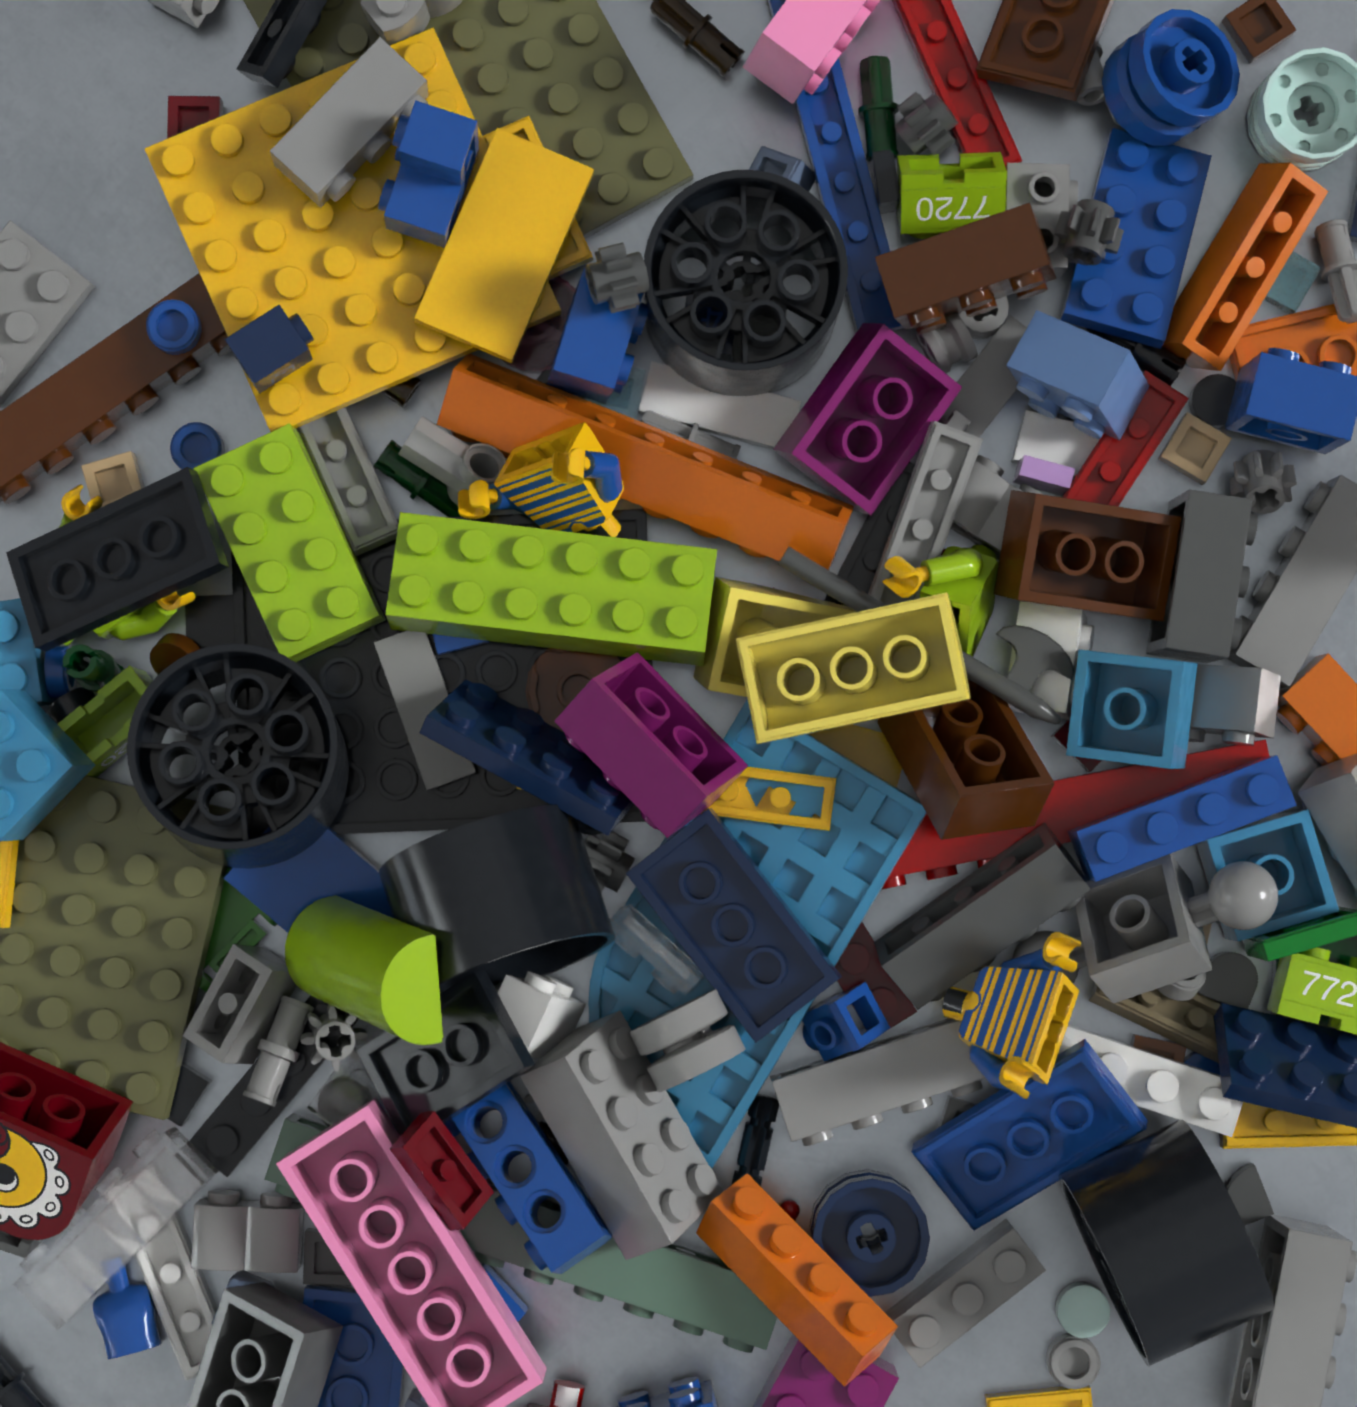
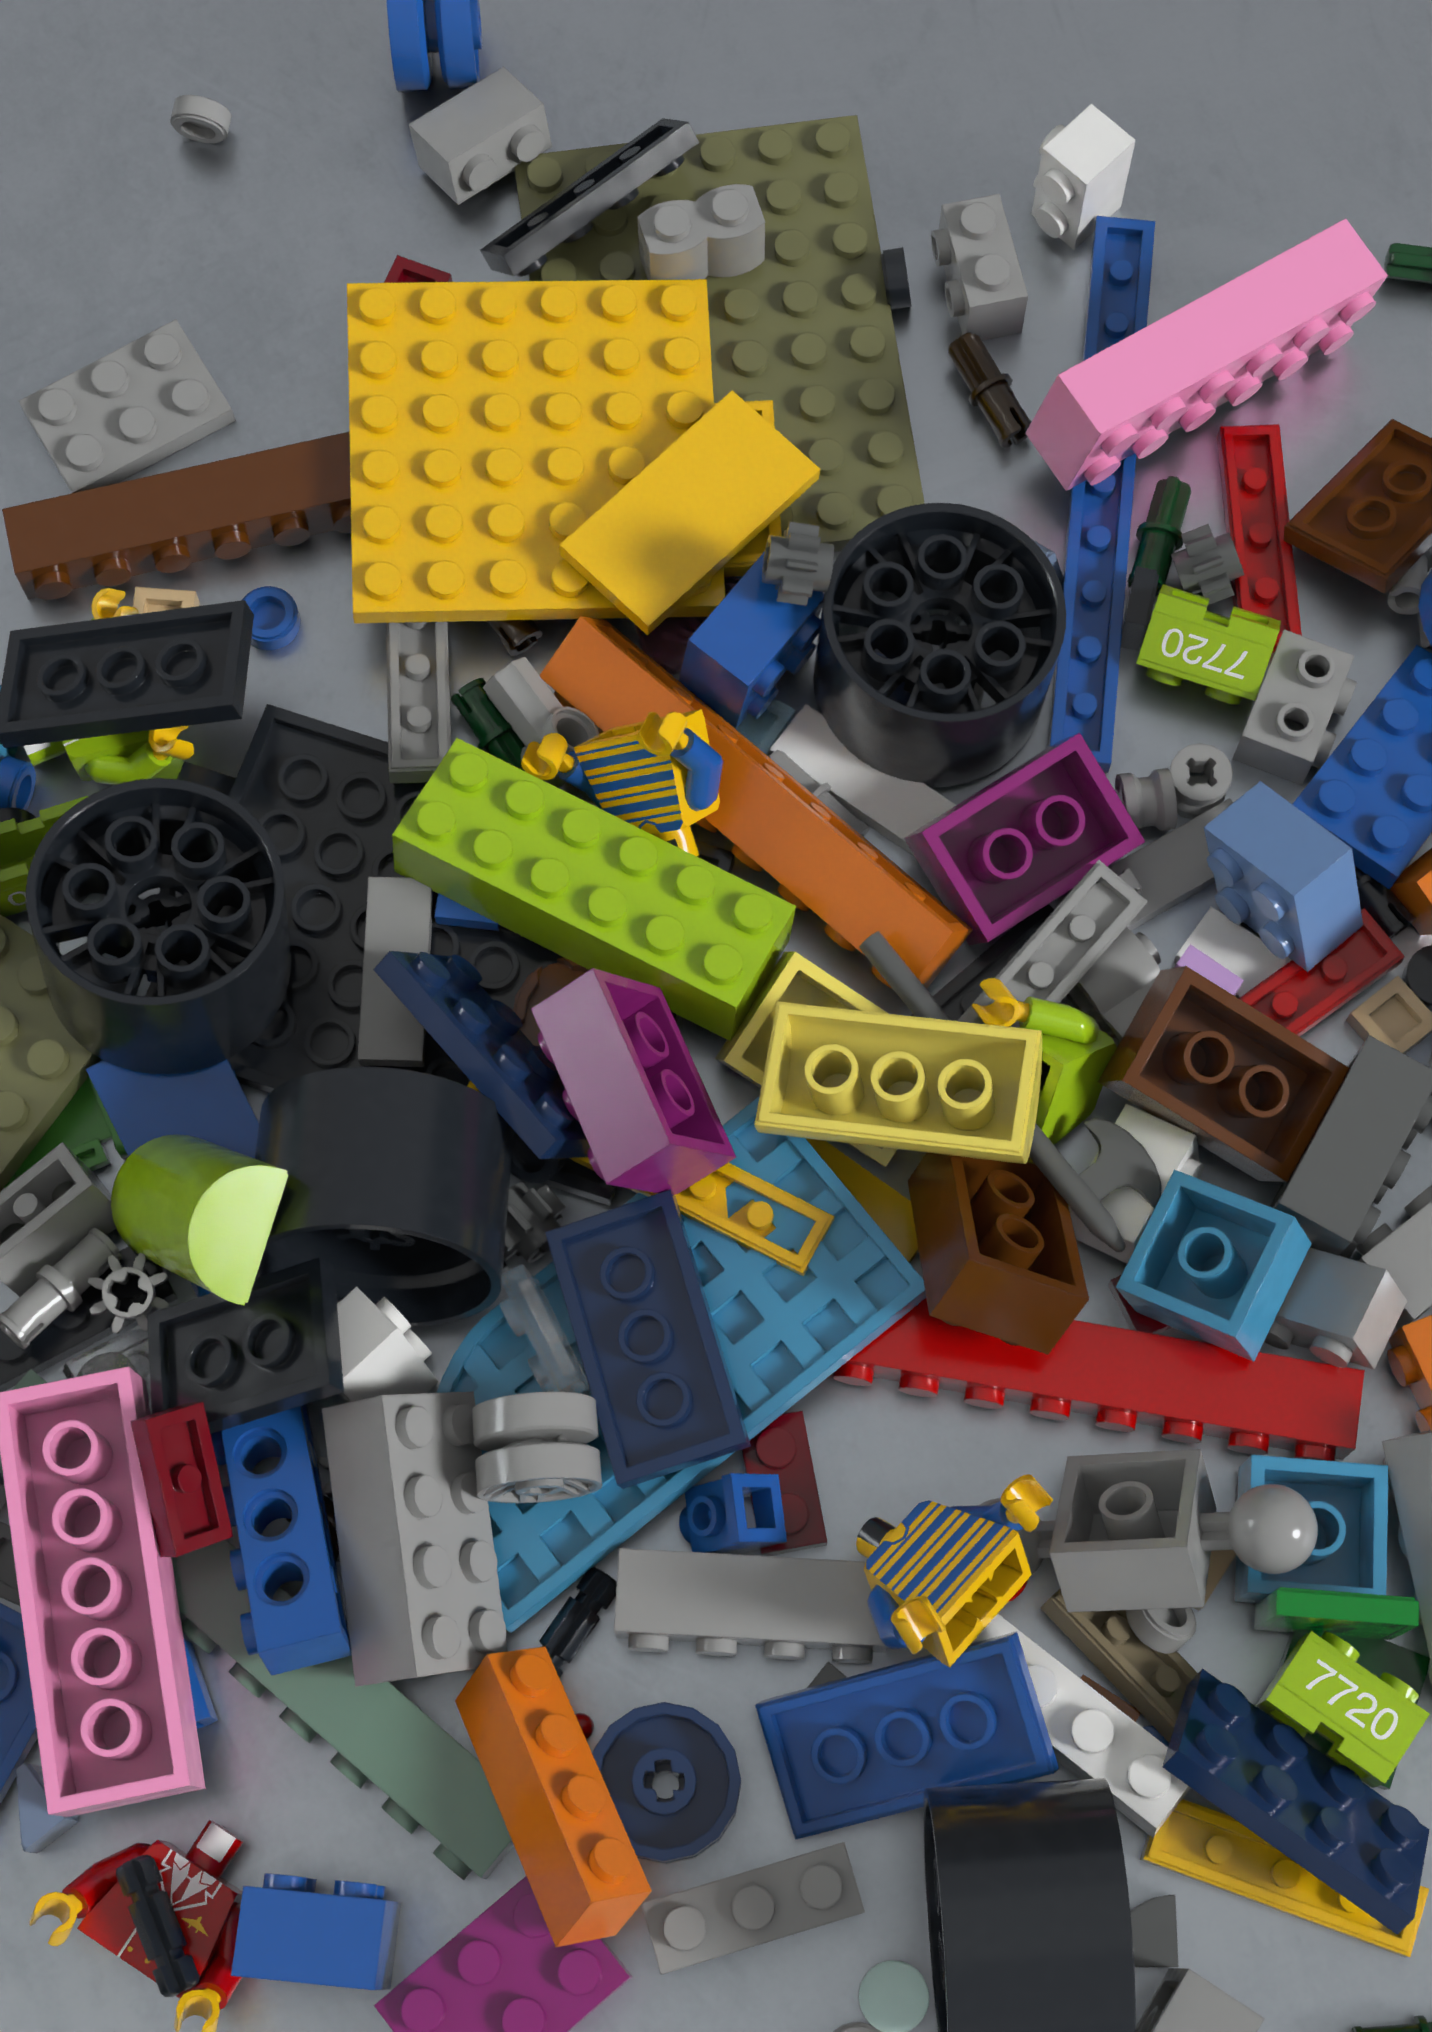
camera: 20 degrees right, 15 degrees down
dark green pin [63,644,124,692] -> none
blue tile [146,299,202,355] -> none
lime brick [193,423,386,662] -> none
dark blue brick [225,305,314,394] -> none
light grey brick [270,37,428,208] -> none
blue brick [378,100,479,248] -> none
dark grey brick [874,822,1091,1010] -> none
reddish brown brick [875,202,1057,334] -> none
dark grey gear [1054,199,1124,265] -> none
blue brick [1067,755,1297,882] -> none
dark grey tile [1198,952,1258,1009] -> none

